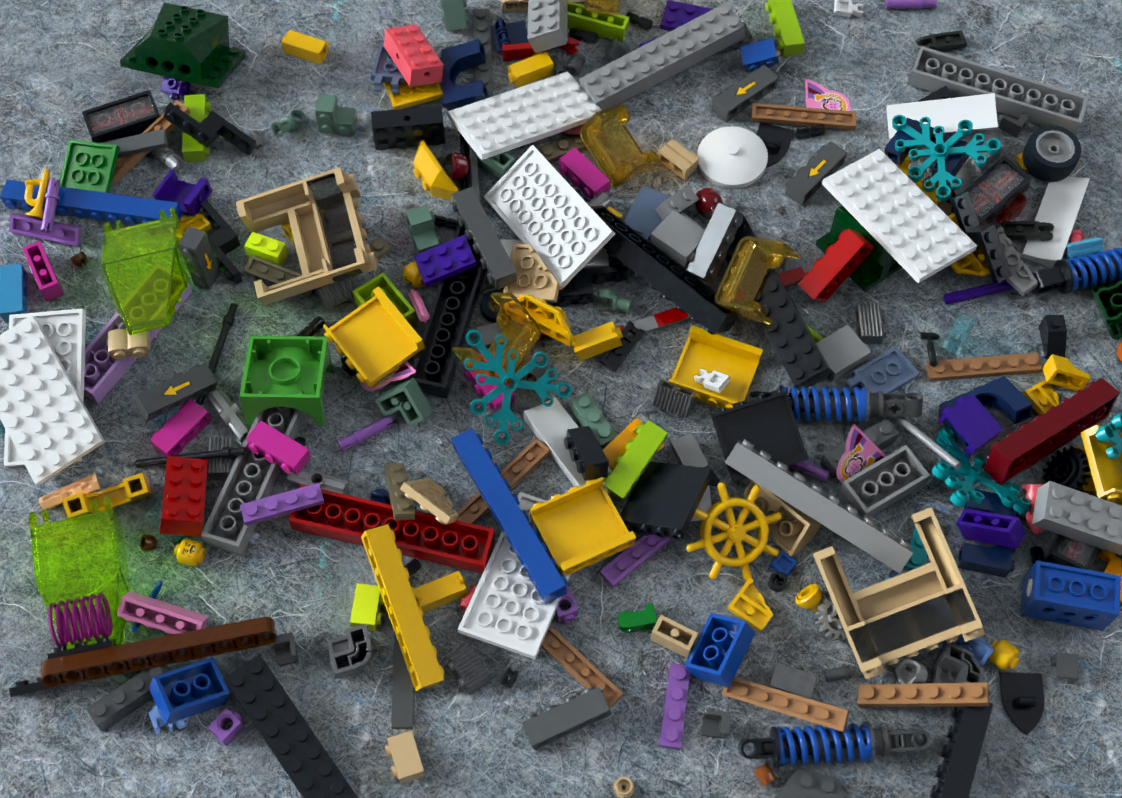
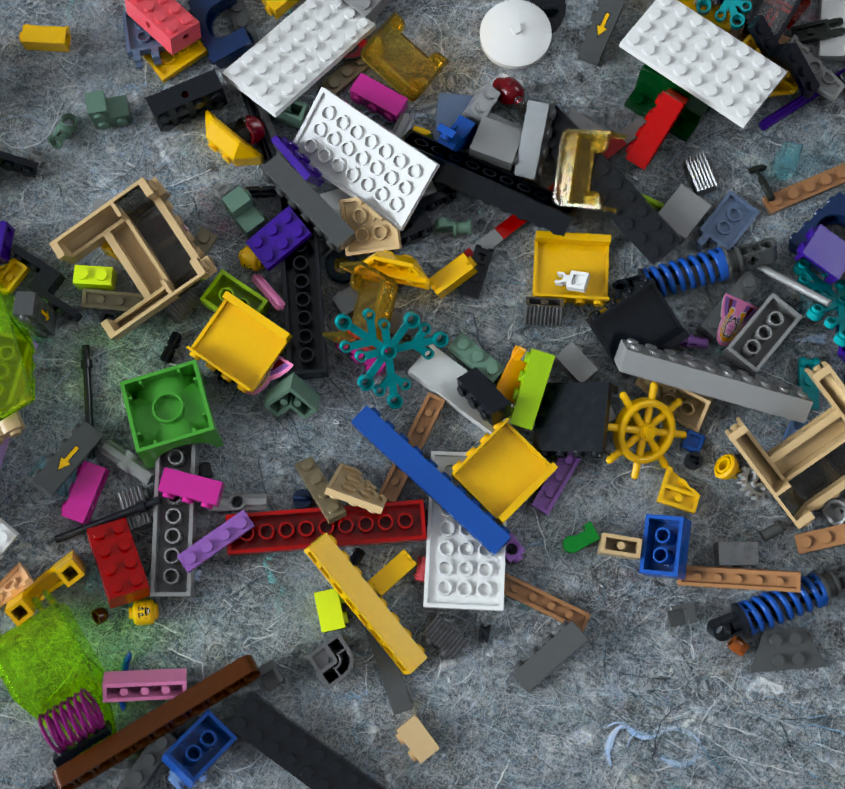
camera: 20 degrees left, 15 degrees up
medium lavender brick [208,708,245,747] -> none
medium lavender pin [337,415,394,452] -> none
tan plate [613,776,634,798] -> none
tan brick [658,139,699,180] -> none
medium lavender plate [659,663,690,750] -> none
none -> dark purple plate [271,135,325,187]
none -> blue arch [436,115,478,152]

